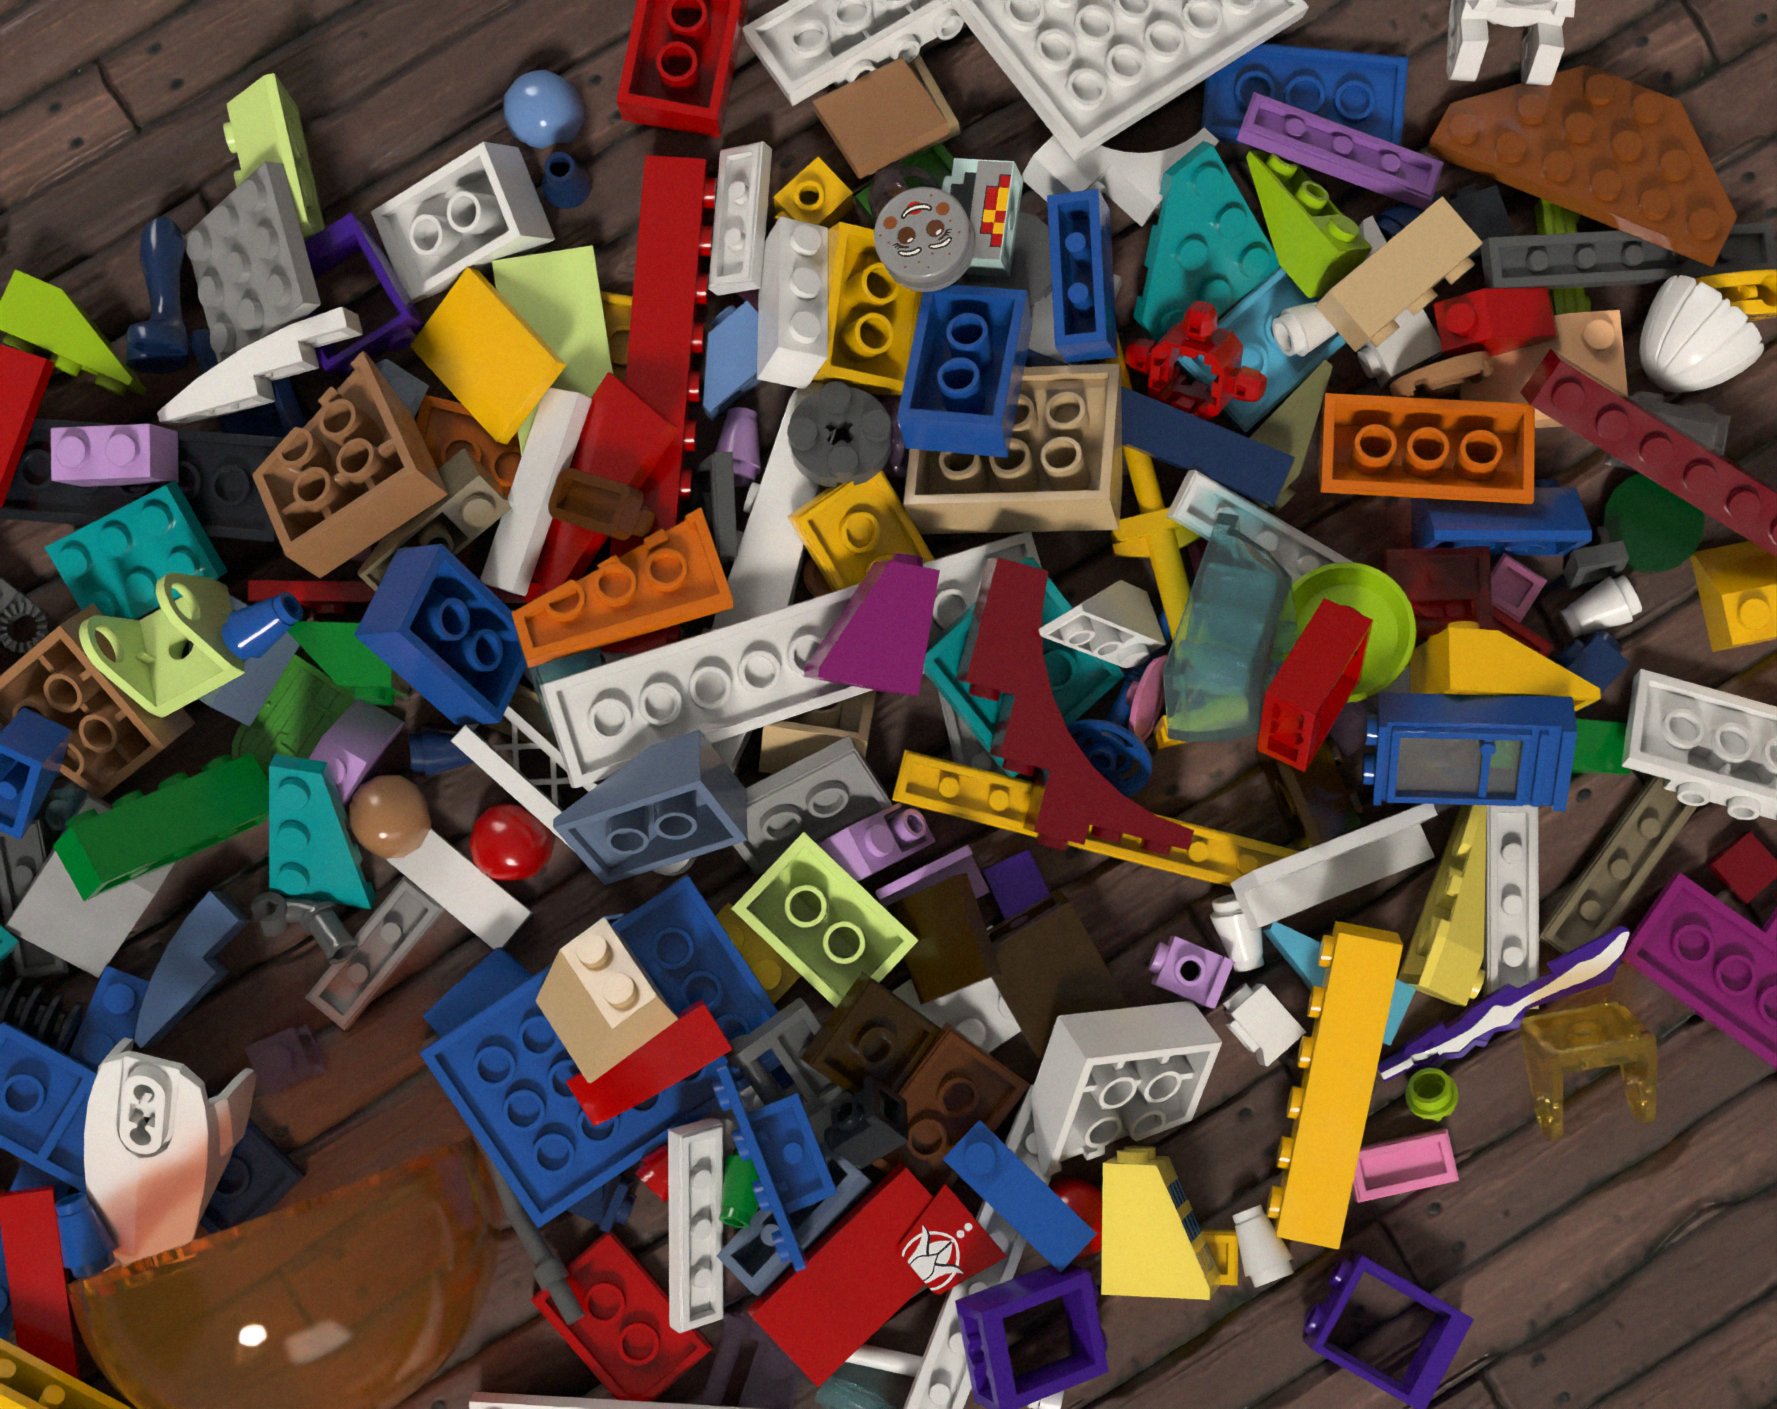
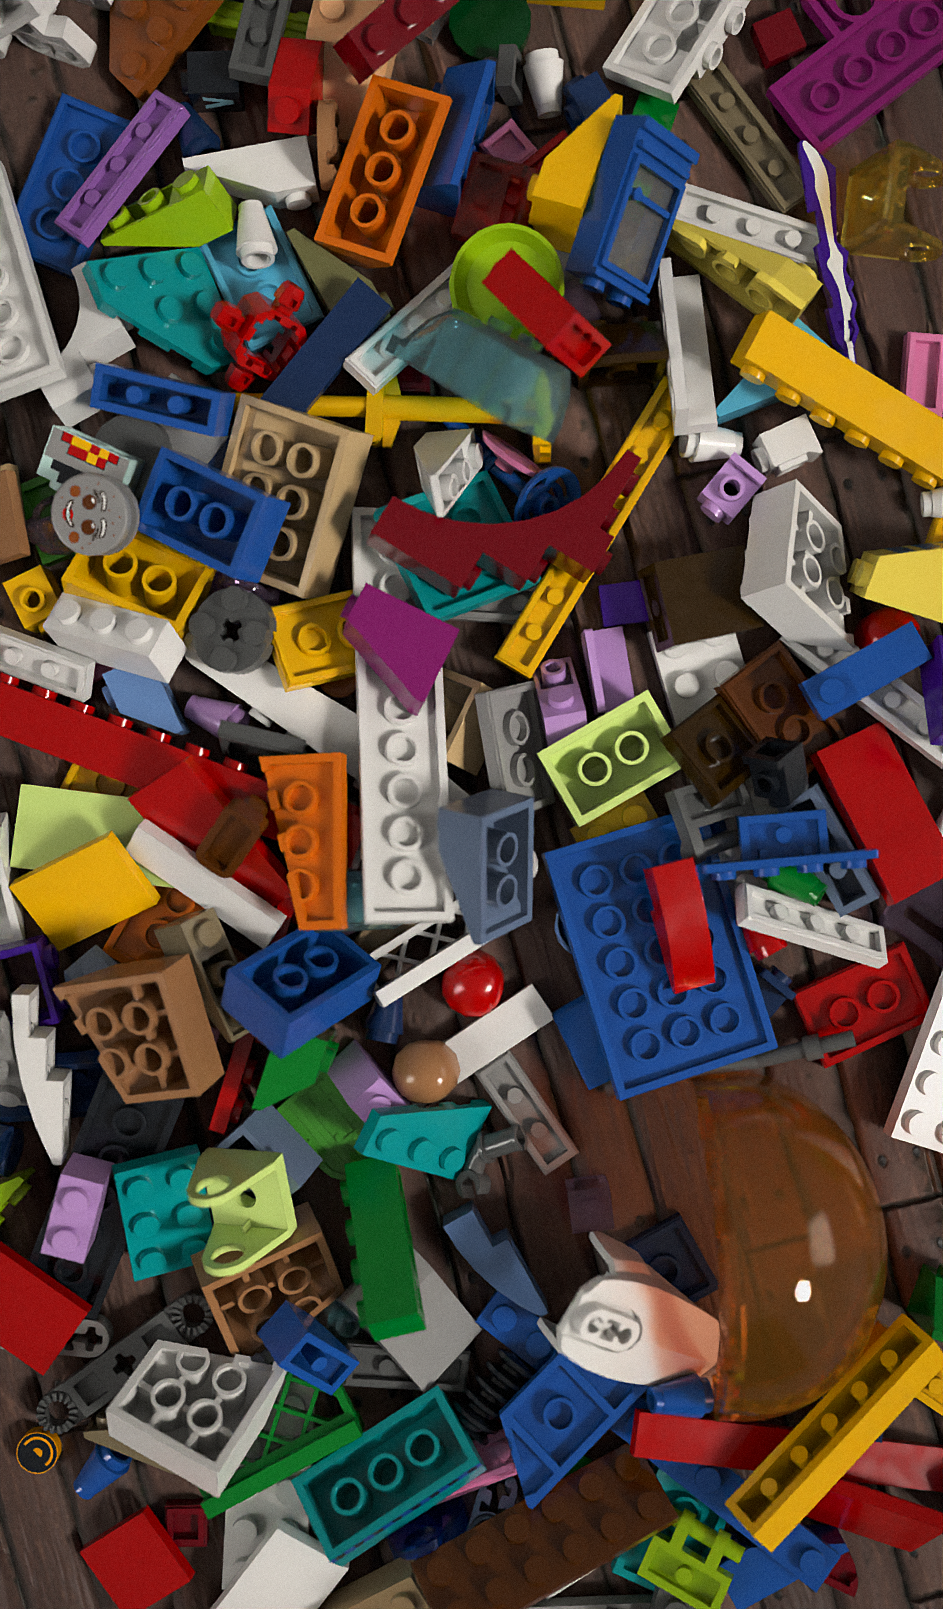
camera: 65 degrees left, 5 degrees up
blue cone [221,592,303,660] -> none
tan slope [535,917,678,1084] -> none
dark brown tile [887,872,1002,1005] -> none
red sticker [899,1184,1008,1295] -> none
tan brick [1315,196,1483,352] -> none
lime plate [1405,1068,1459,1122] -> none

